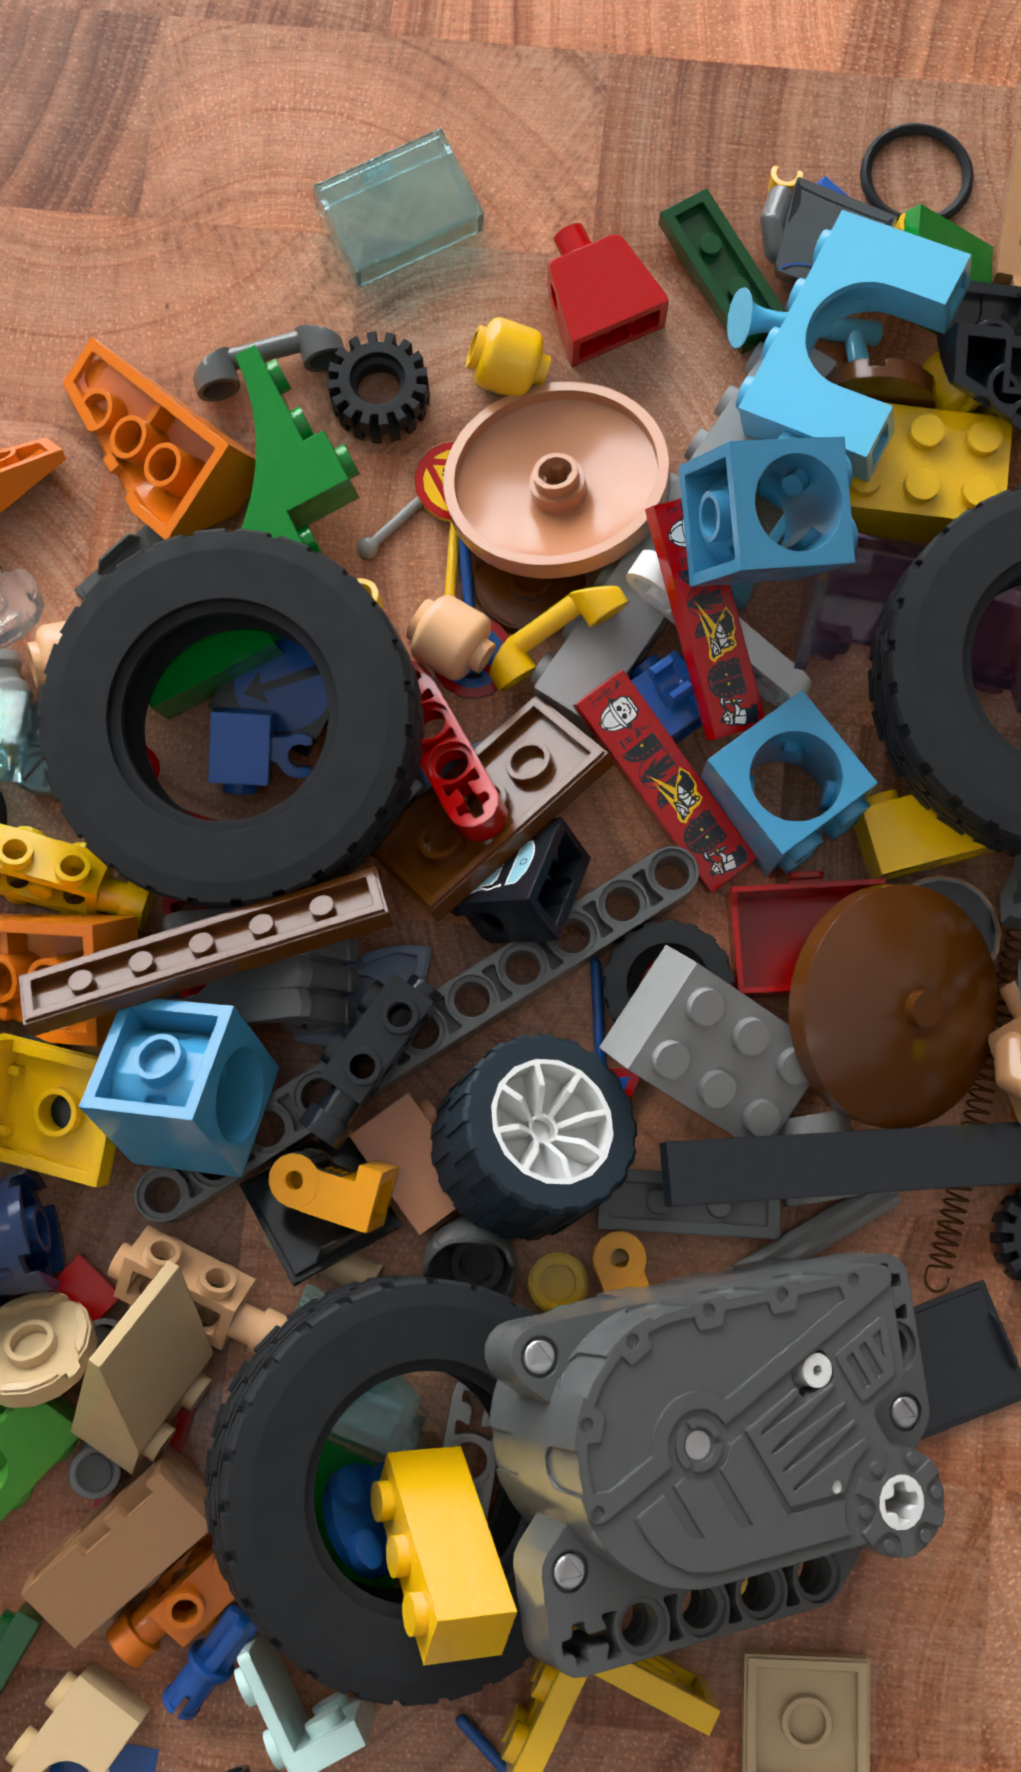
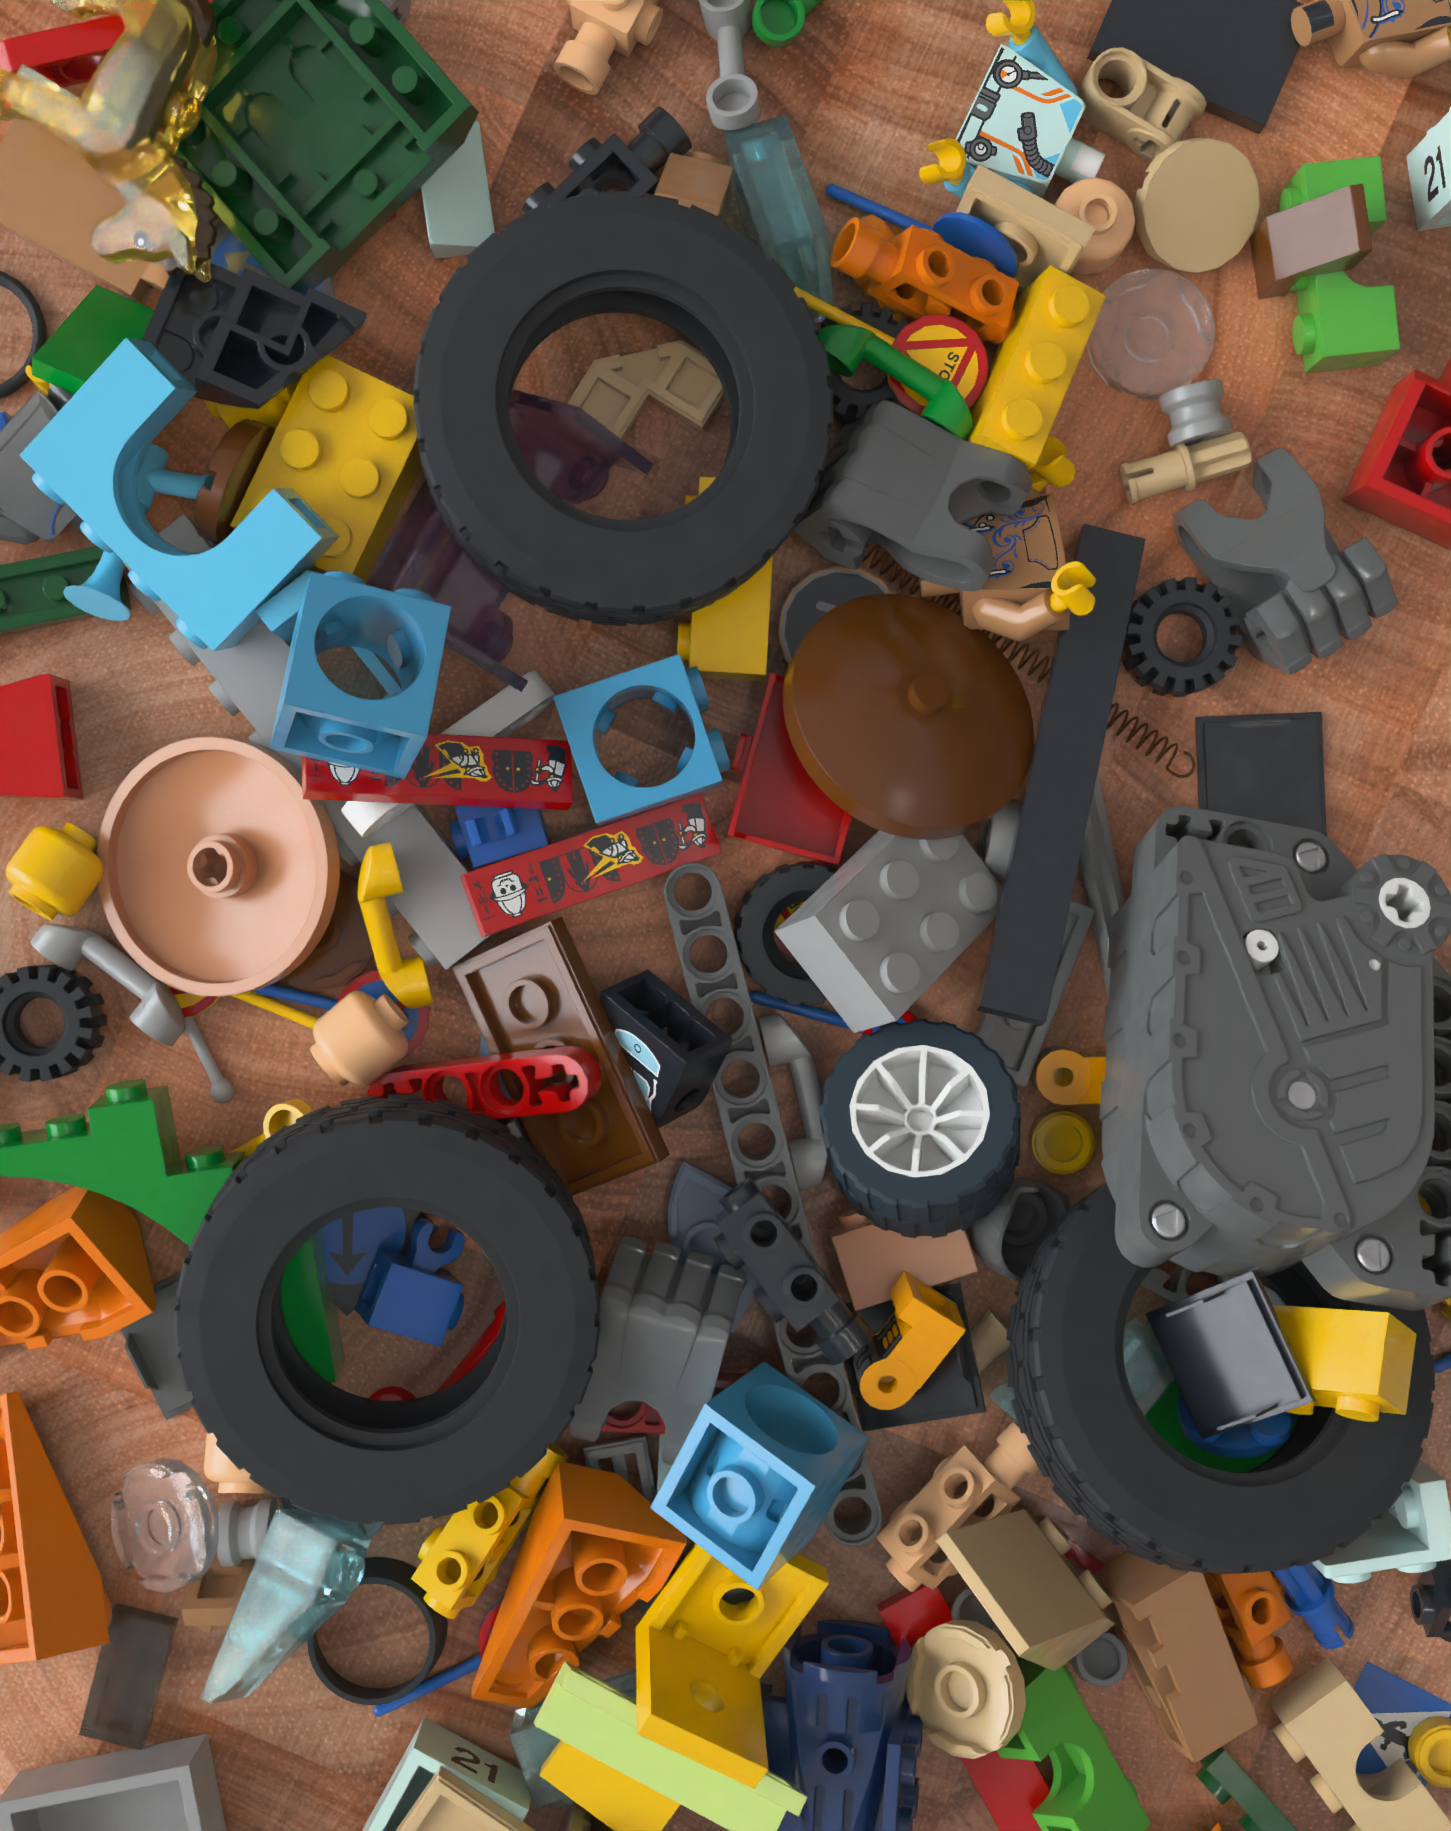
camera: 70 degrees left, 10 degrees up
reddish brown tile [19,866,393,1037] -> none
none -> light grey bar [30,924,185,1046]
none -> light grey bar [758,1014,828,1191]
none -> piece [1145,1270,1316,1440]

